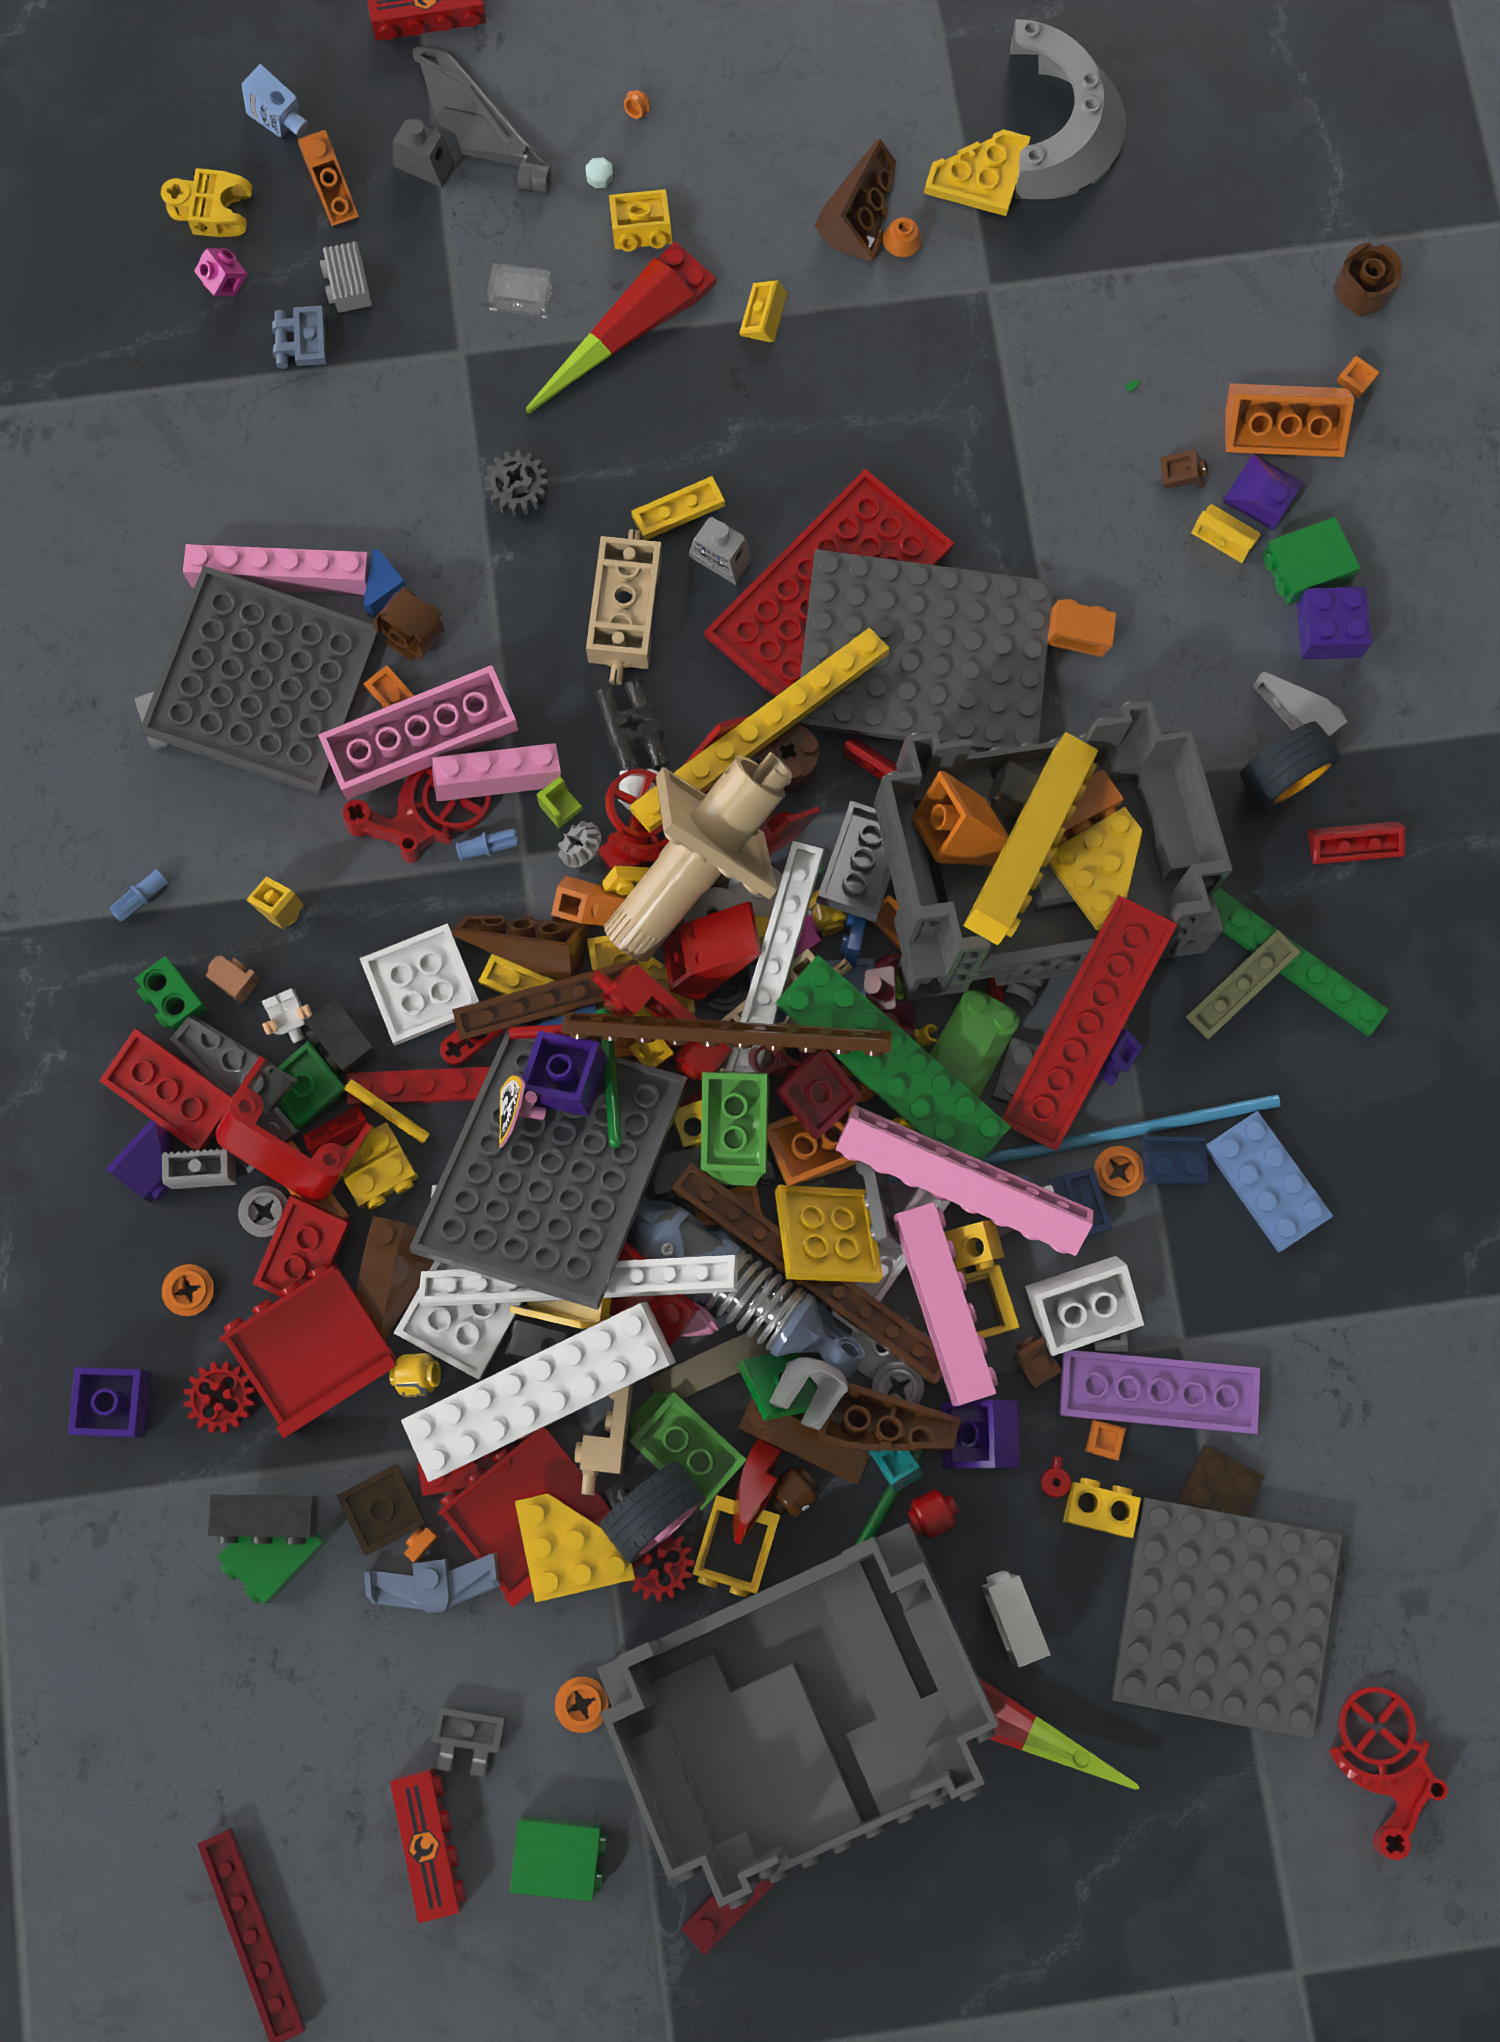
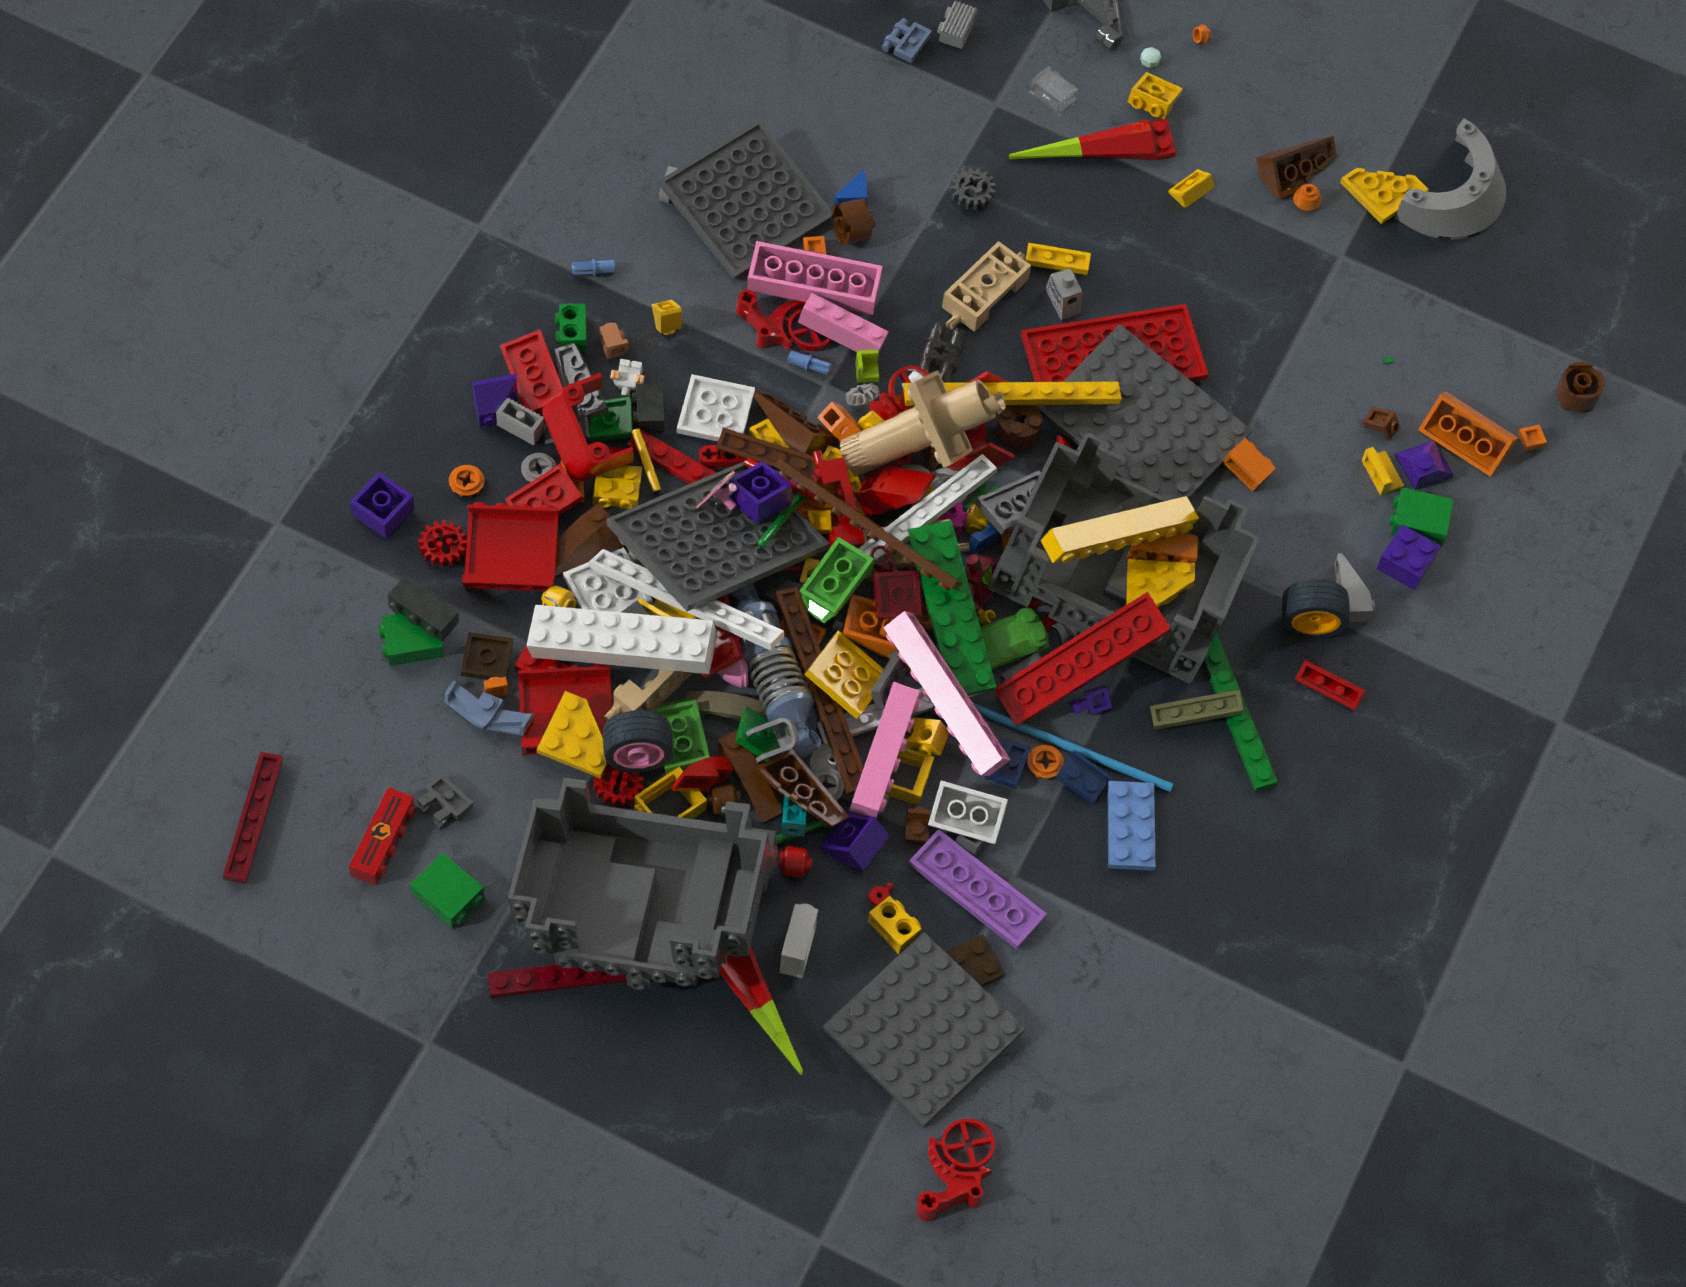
camera: 30 degrees right, 15 degrees down
bright pink brick [183,544,371,595] -> none
orange gear [555,1676,609,1733] -> none
orange slope [911,771,1009,866] -> none
orange tile [1085,1420,1126,1461] -> none

